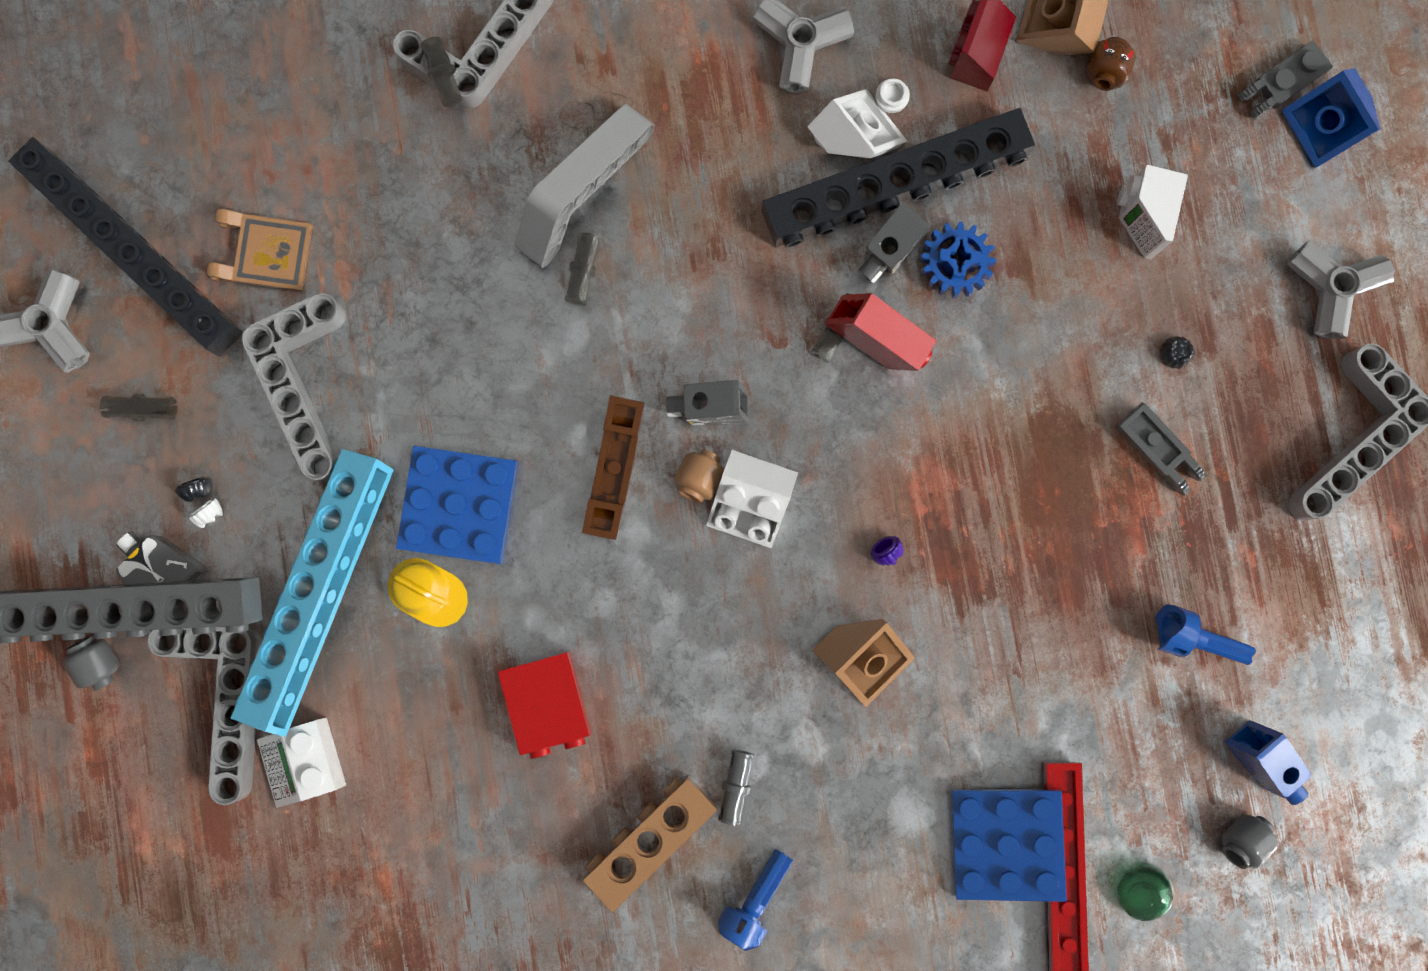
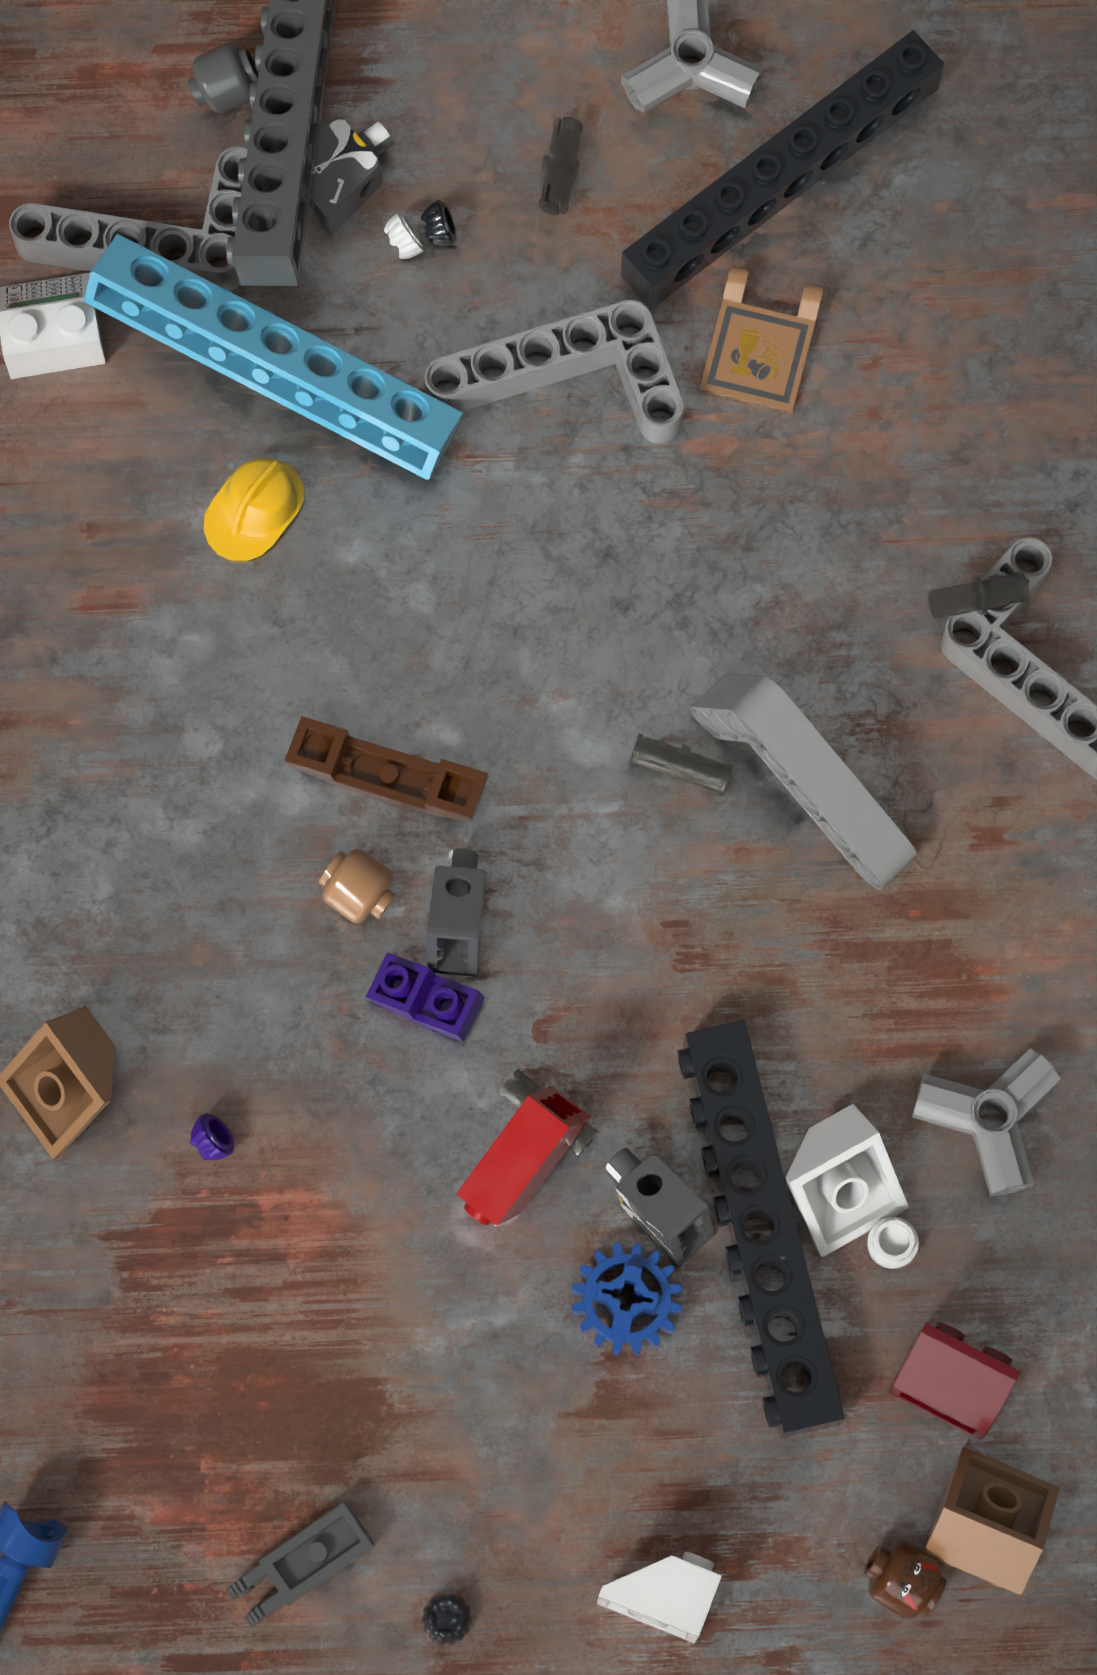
camera: 100 degrees right, 10 degrees down
blue plate [396,446,518,565] -> none
red brick [498,652,592,759] -> none
white slope [706,450,798,548] -> none
none -> dark purple slope [366,953,485,1042]

